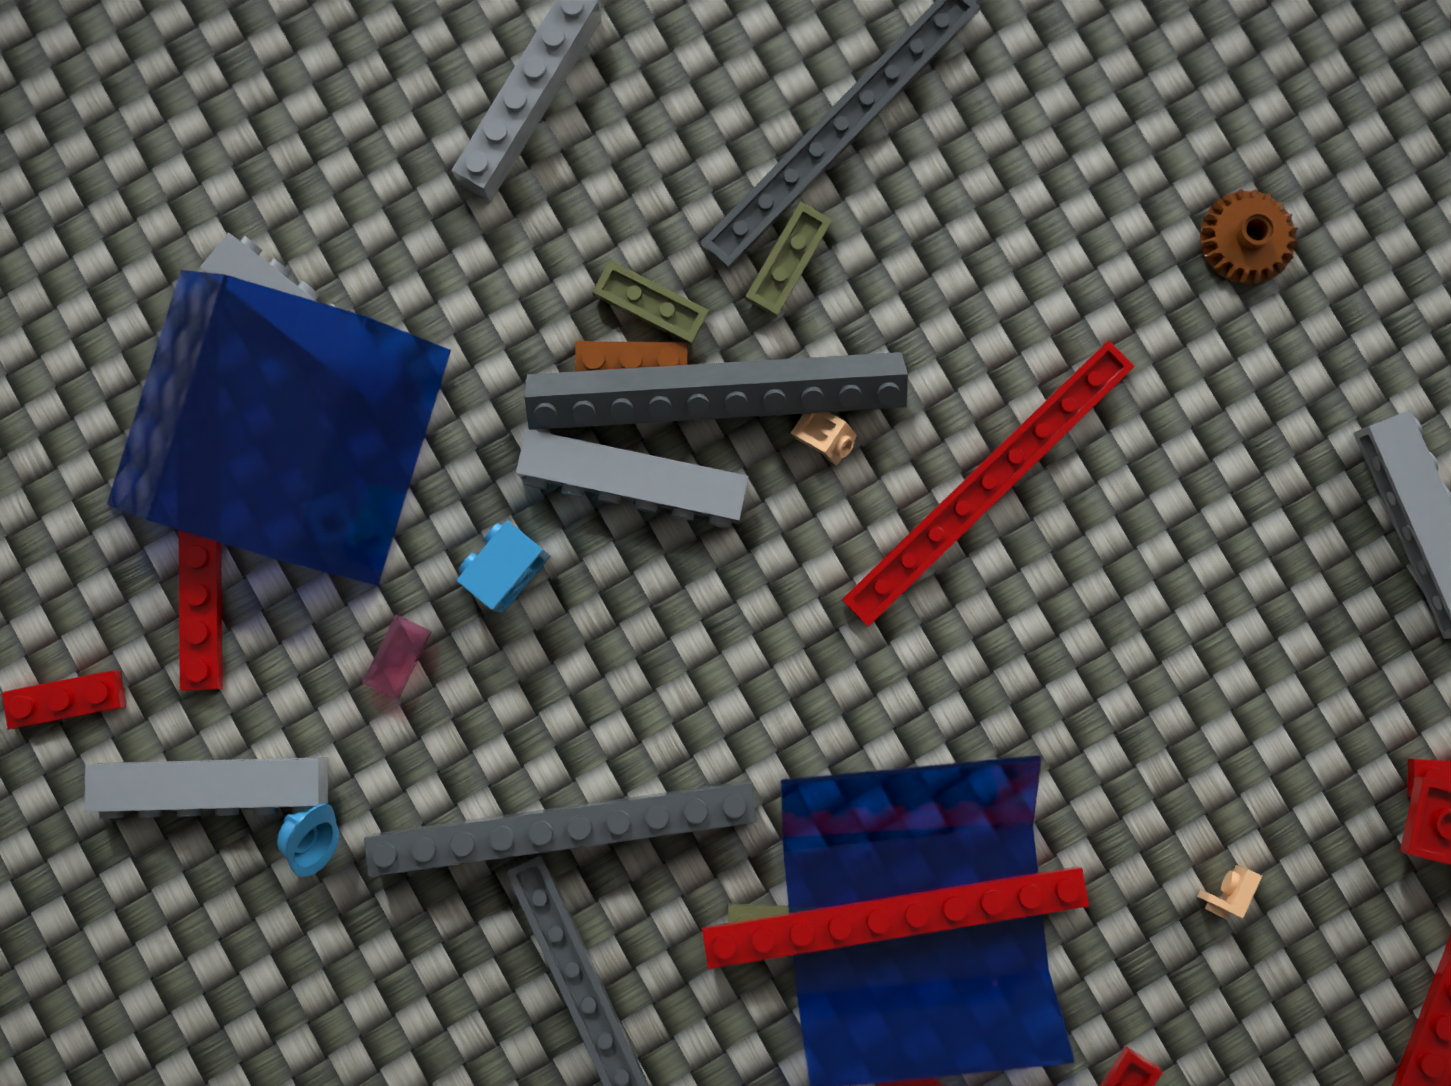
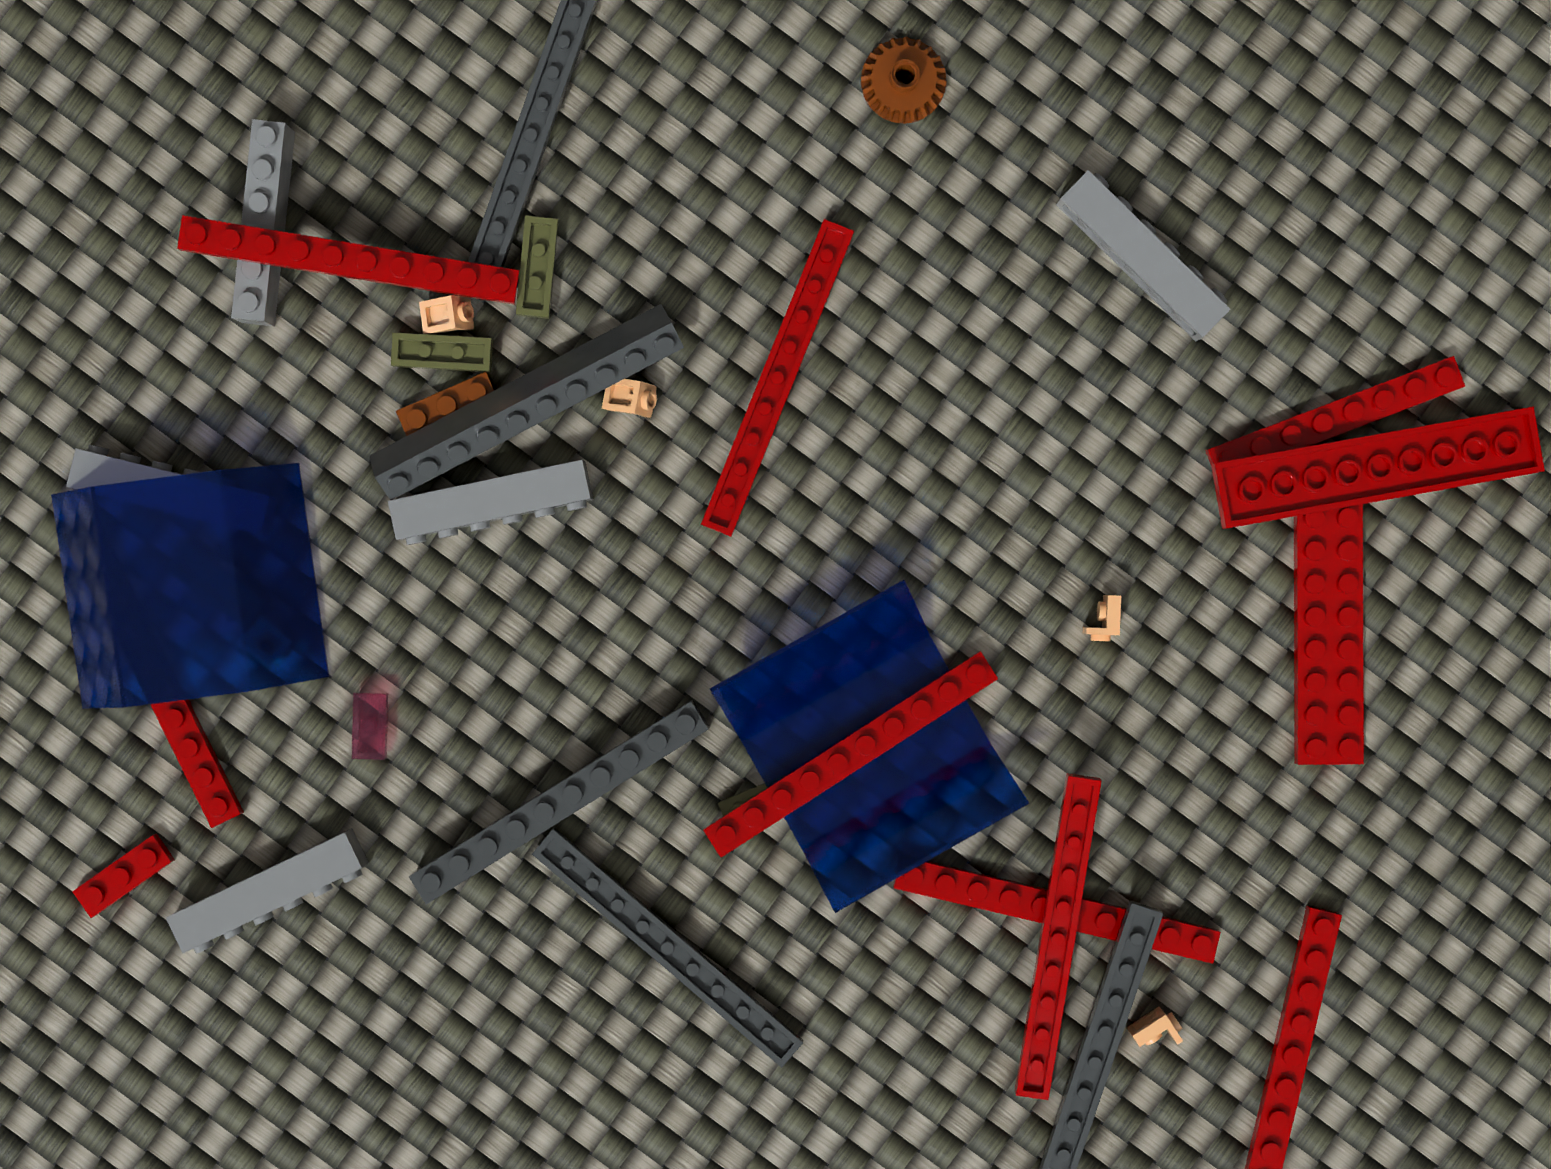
camera: 20 degrees left, 5 degrees up
dark azure piece [277,803,339,877] -> none
dark azure brick [456,520,551,614] -> none
none -> red plate [177,215,520,305]
none -> light nougat bracket [419,295,474,335]

